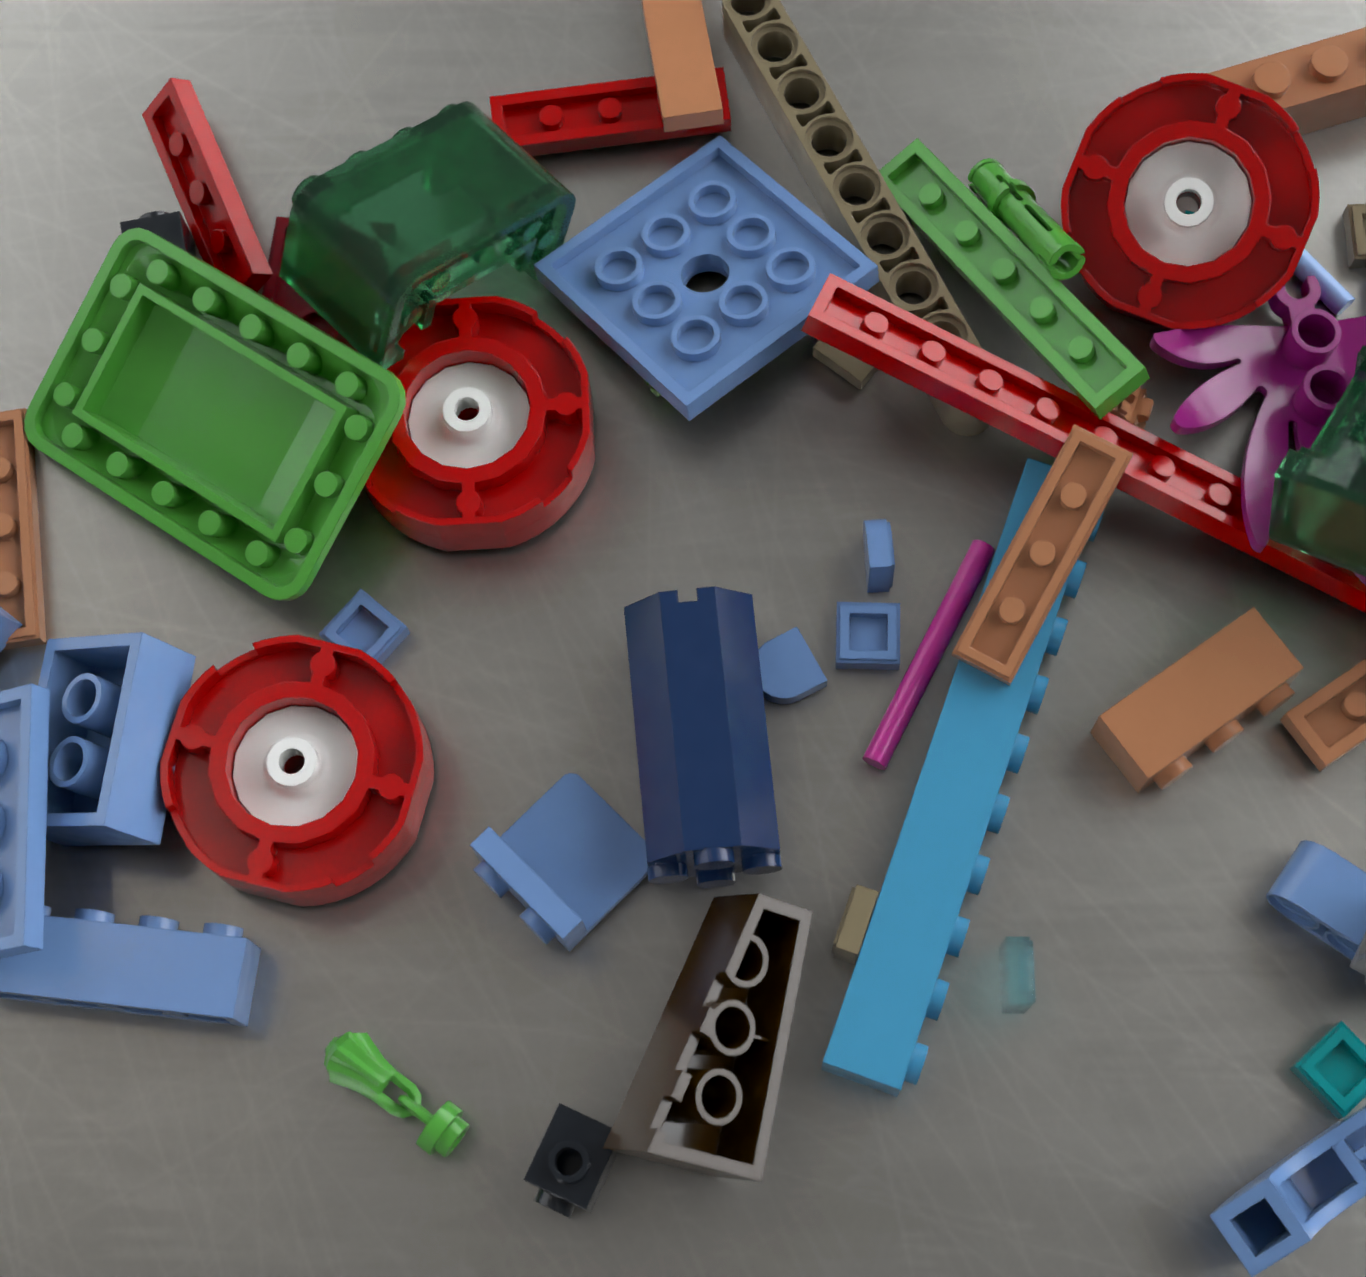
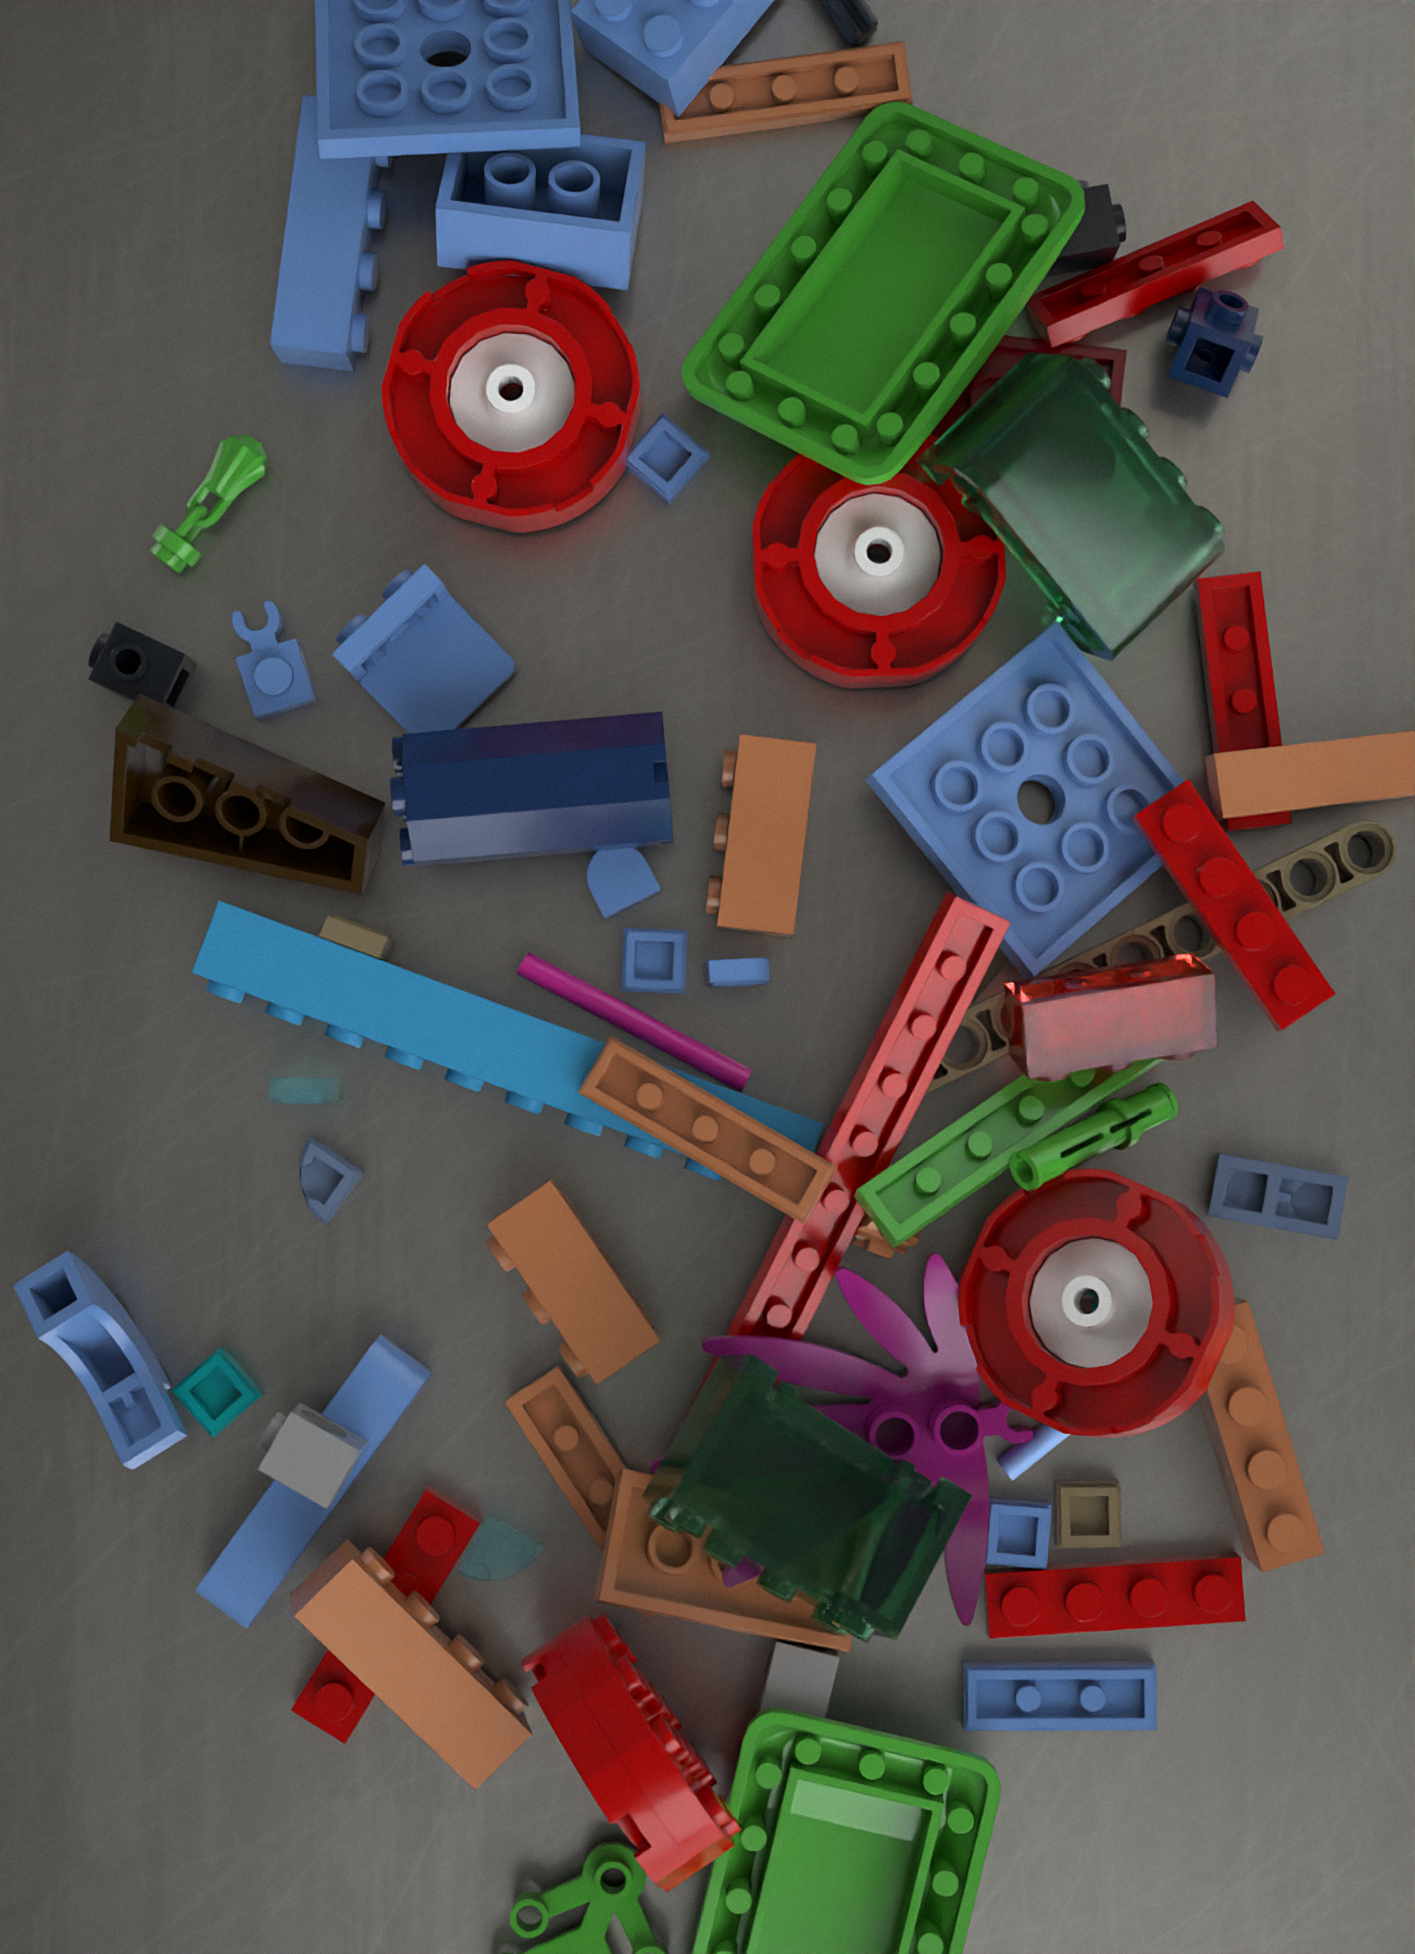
camera: 85 degrees right, 15 degrees up
none -> medium blue plate [232,600,319,721]
none -> sand blue tile [300,1136,365,1225]
none -> nougat brick [706,734,817,938]
none -> clear red brick [1004,953,1218,1082]
none -> red plate [1131,779,1336,1031]
none -> dark blue brick [1165,287,1263,398]
none -> sand blue slope [1208,1153,1349,1240]

